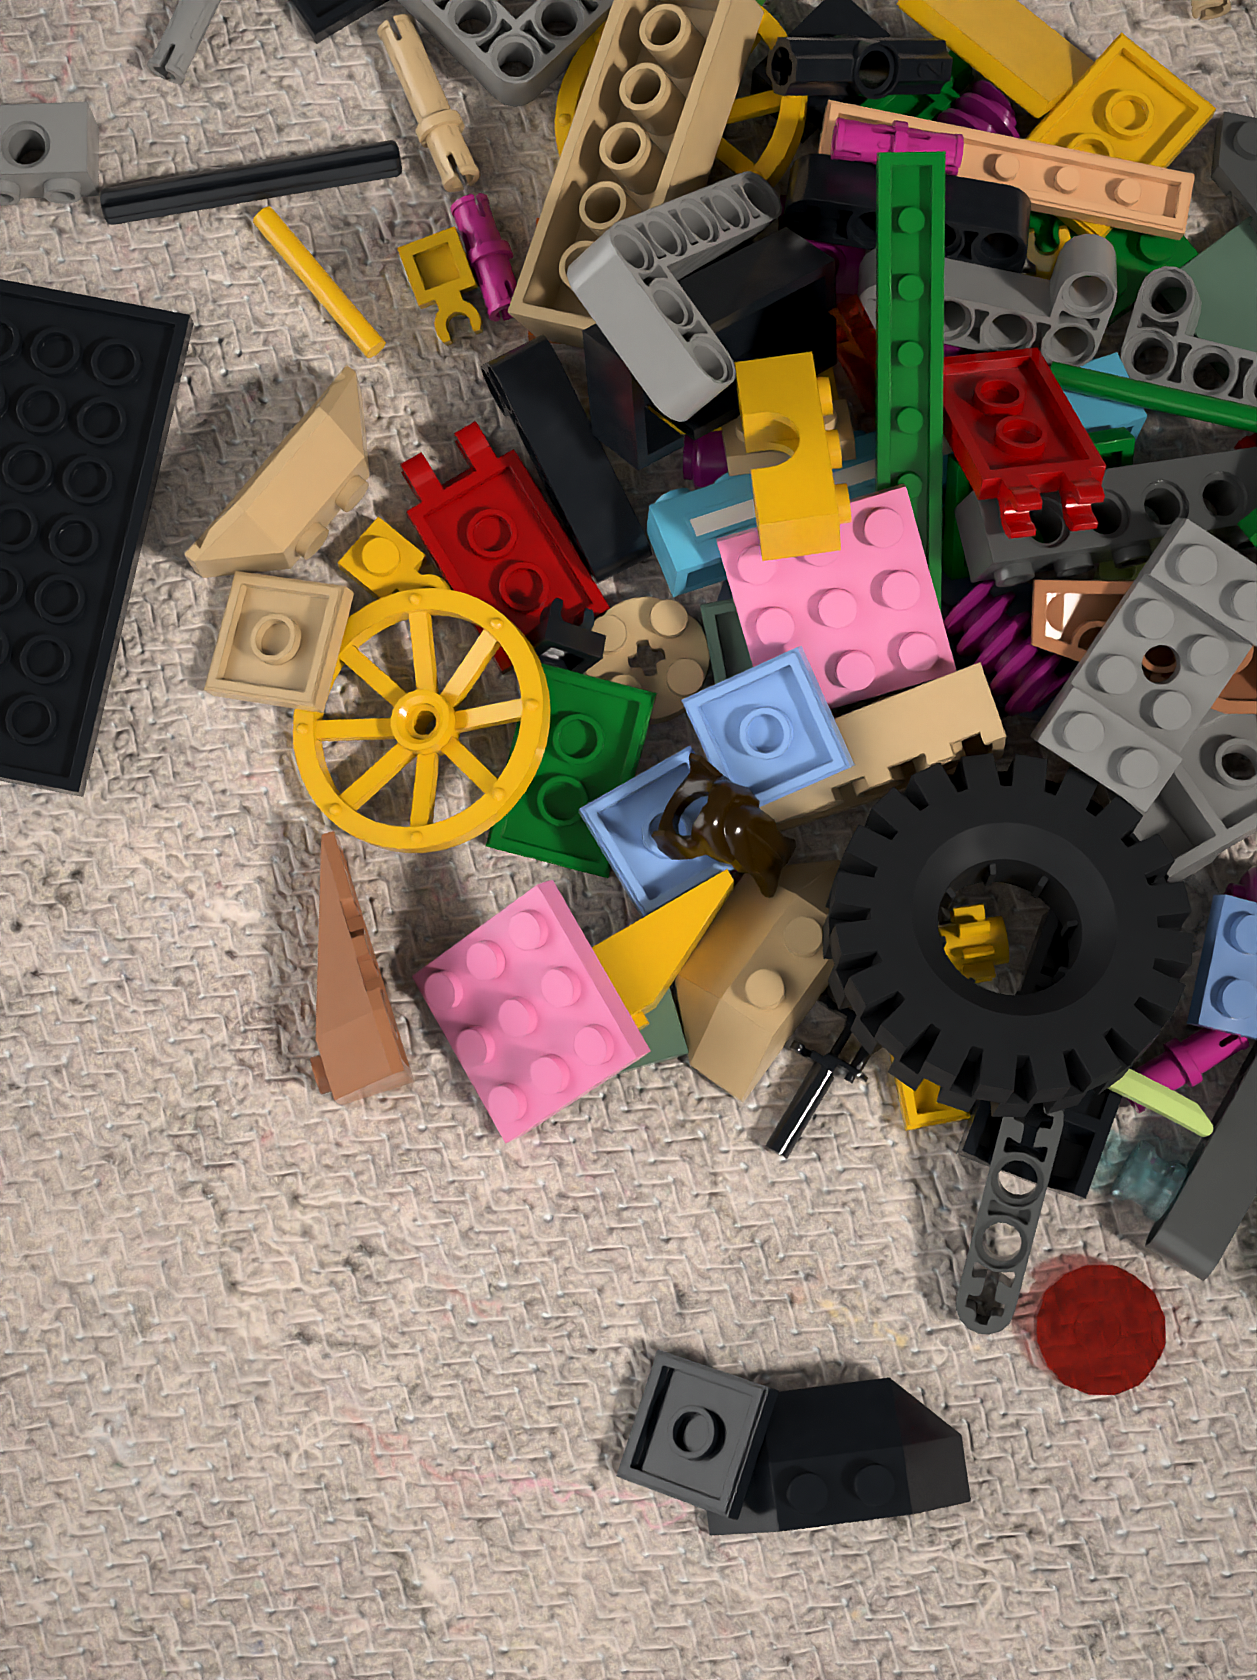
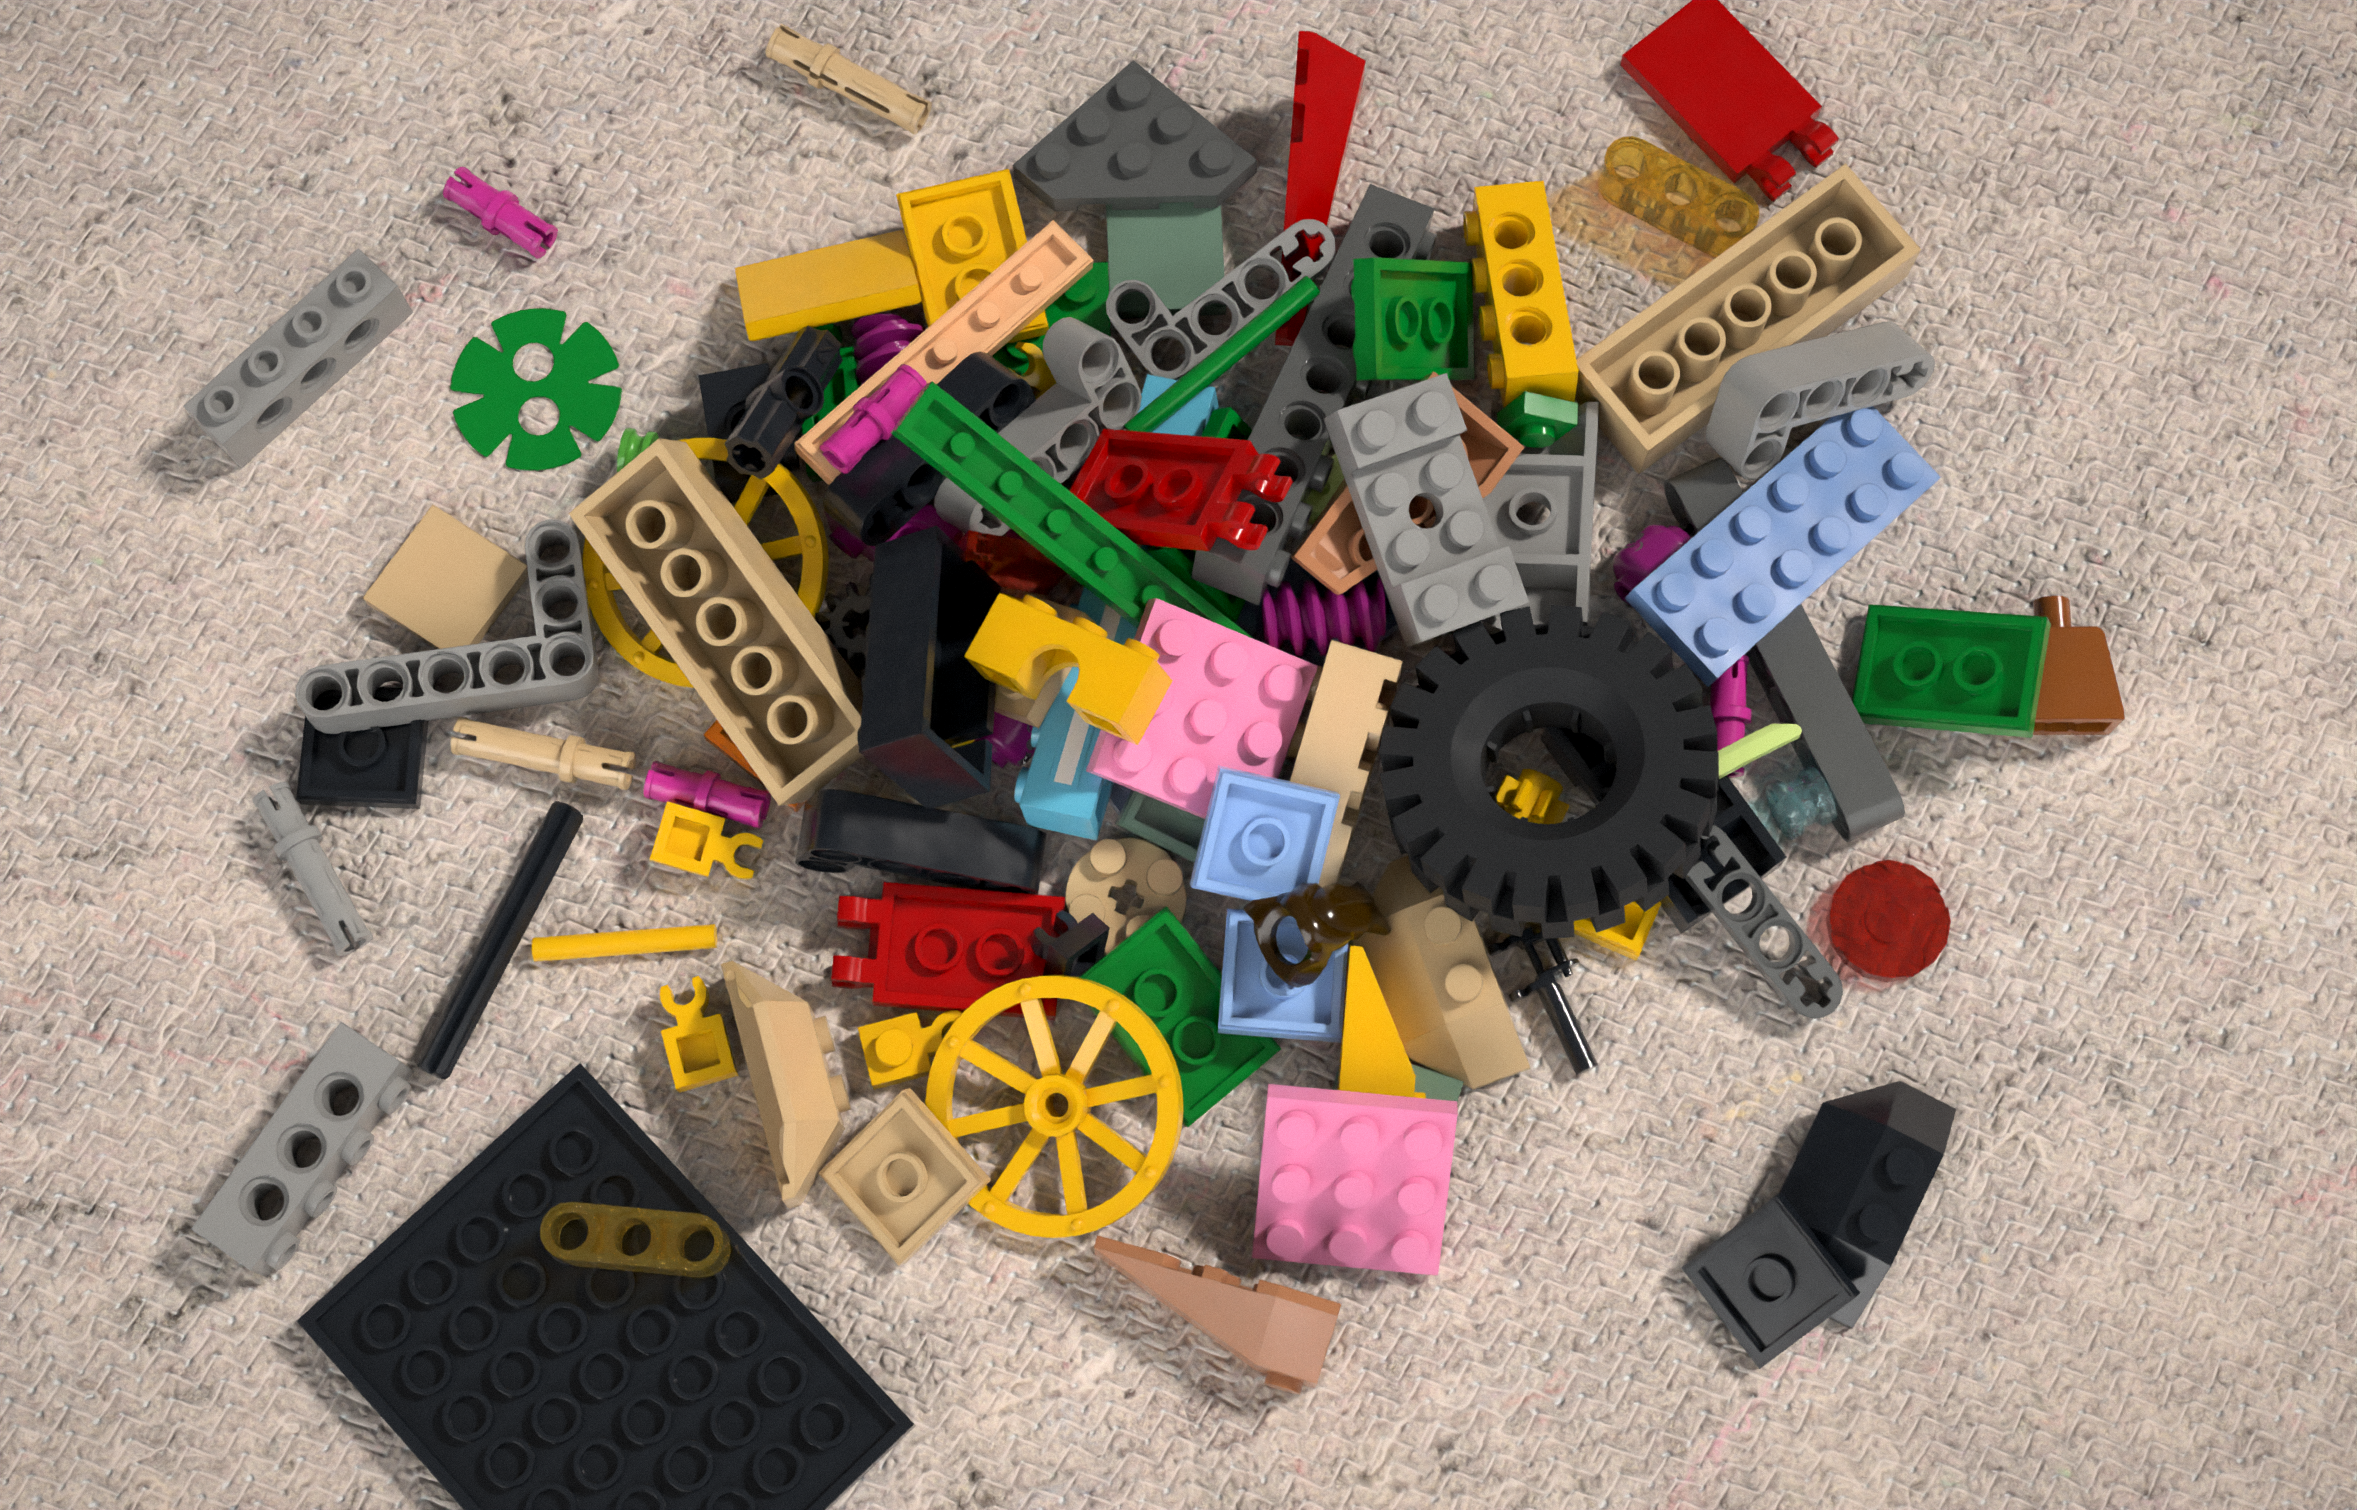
camera: 55 degrees left, 5 degrees down
light grey beam [567,171,782,422] -> none
none -> clear yellow beam [540,1202,731,1278]
none -> yellow plate [660,976,739,1093]

